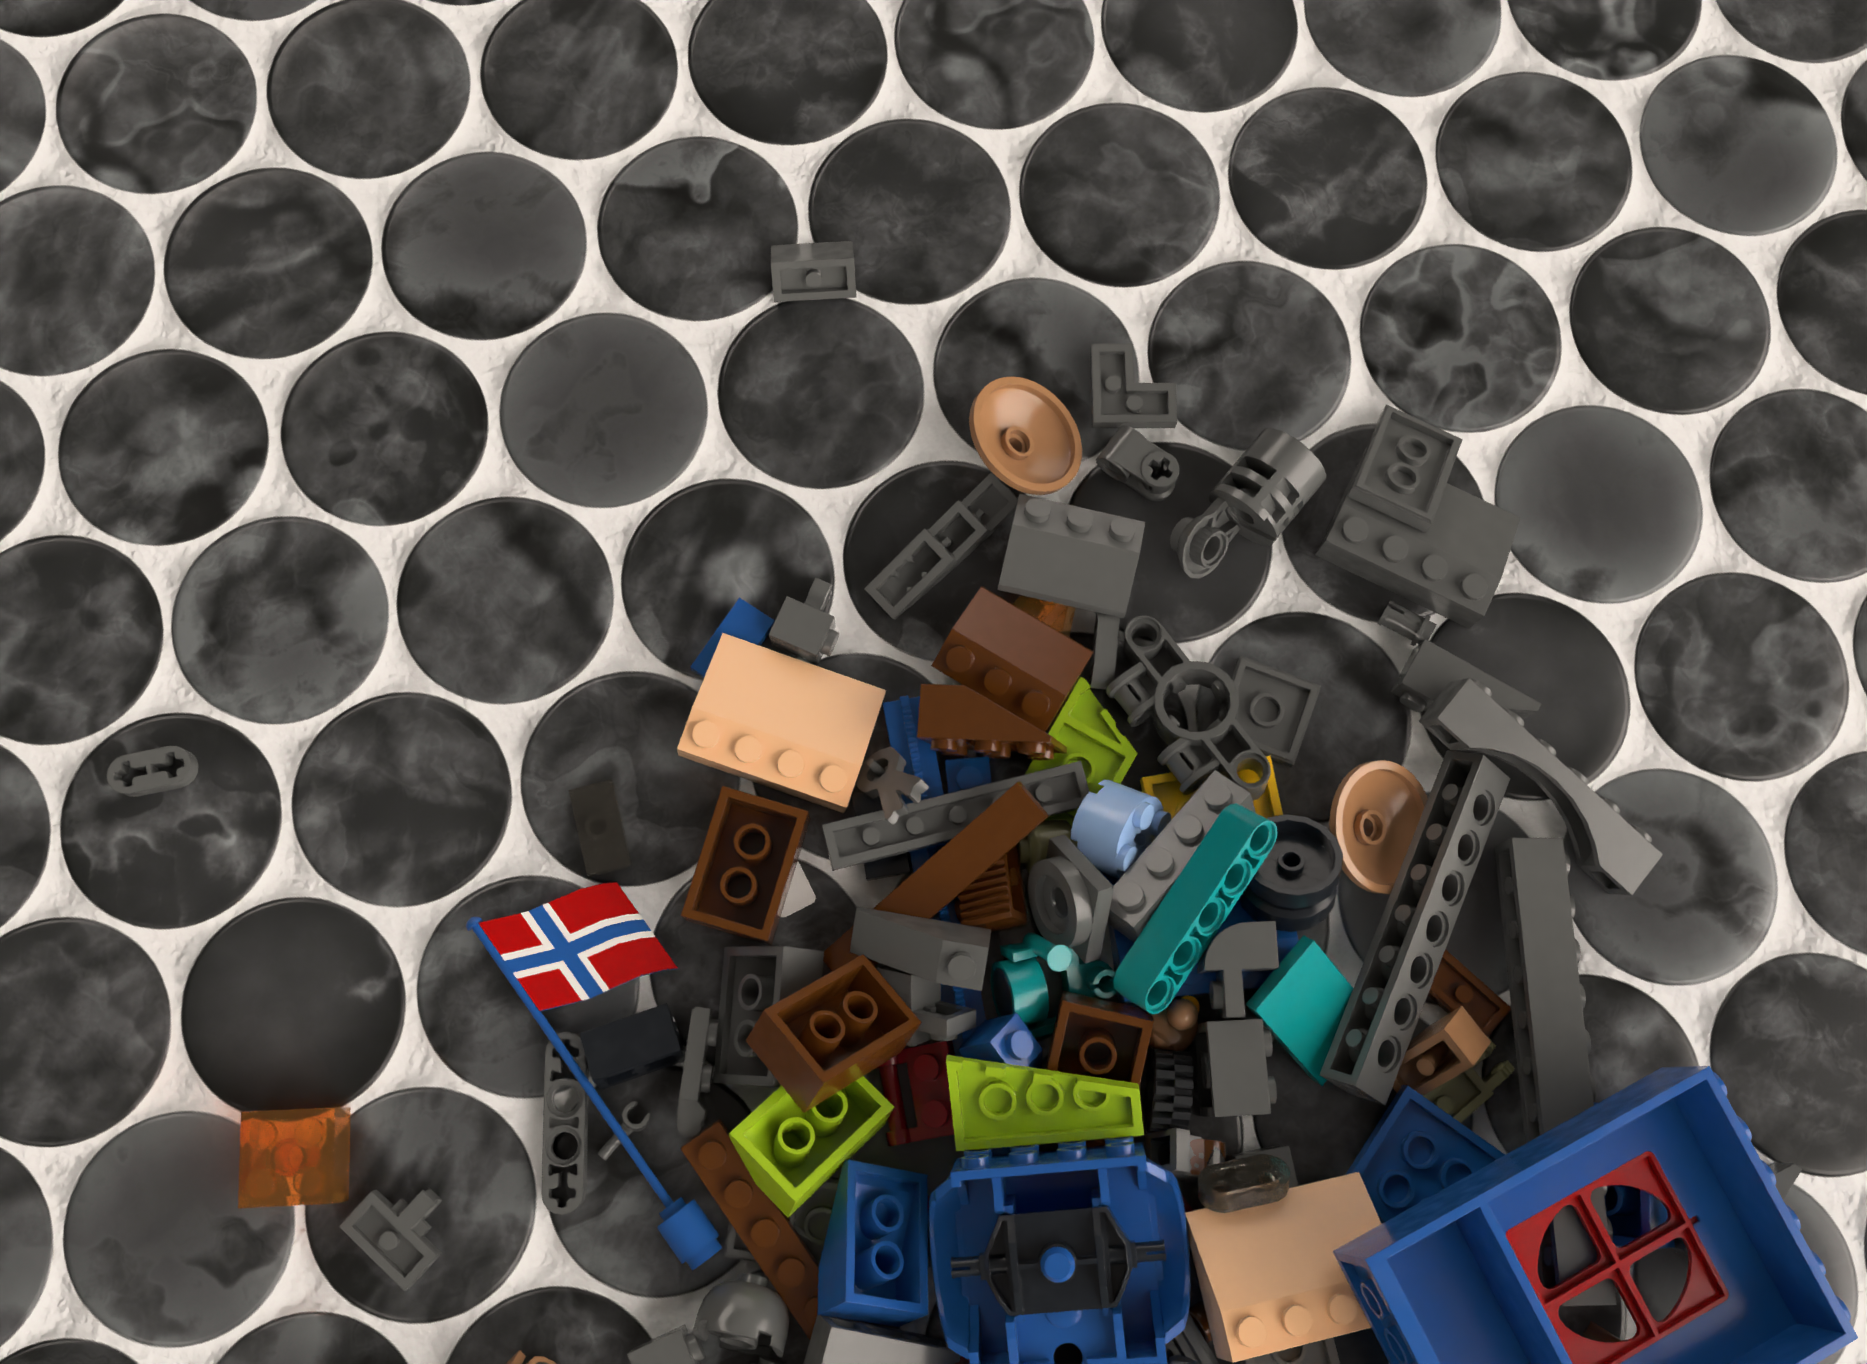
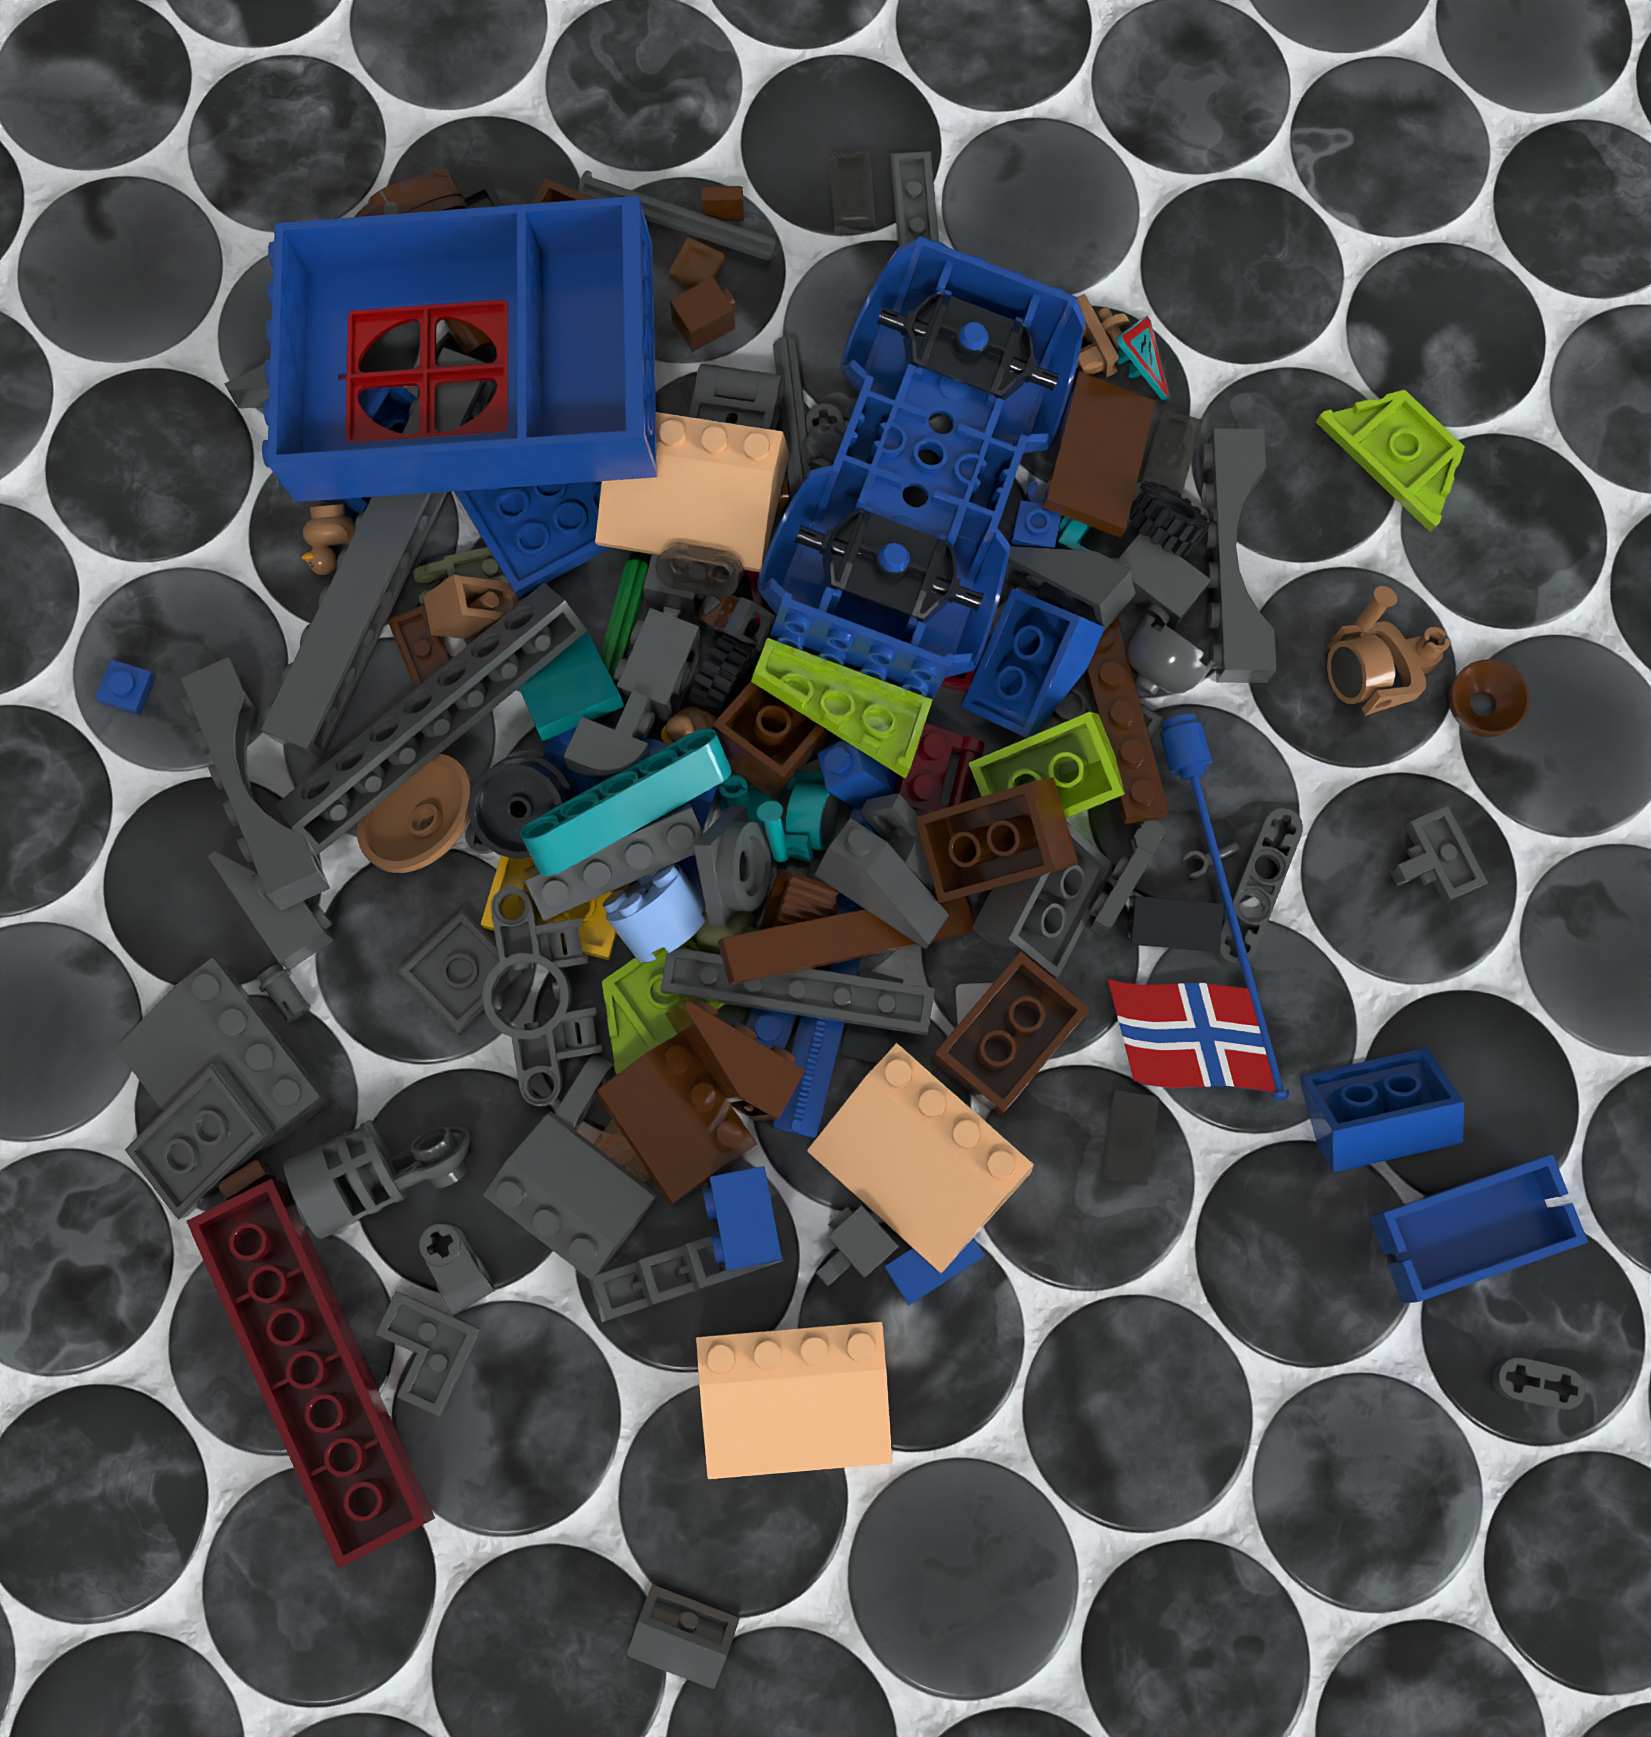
camera: 155 degrees left, 0 degrees up
clear orange brick [238,1107,351,1208] -> none
dark grey piece [856,747,929,825] -> none
medium nougat dish [969,377,1082,495] -> none
none -> blue plate [95,659,156,716]
none -> dark red brick [186,1179,436,1569]
none -> reddish brown tile [218,1160,276,1200]
none -> medium nougat animal [301,504,356,575]
none -> green axle [595,559,649,721]
none -> light nougat slope [696,1322,892,1479]
none -> blue brick [703,1166,782,1271]
none -> blue slope [1300,1048,1464,1173]
none -> blue piece [1369,1154,1588,1303]

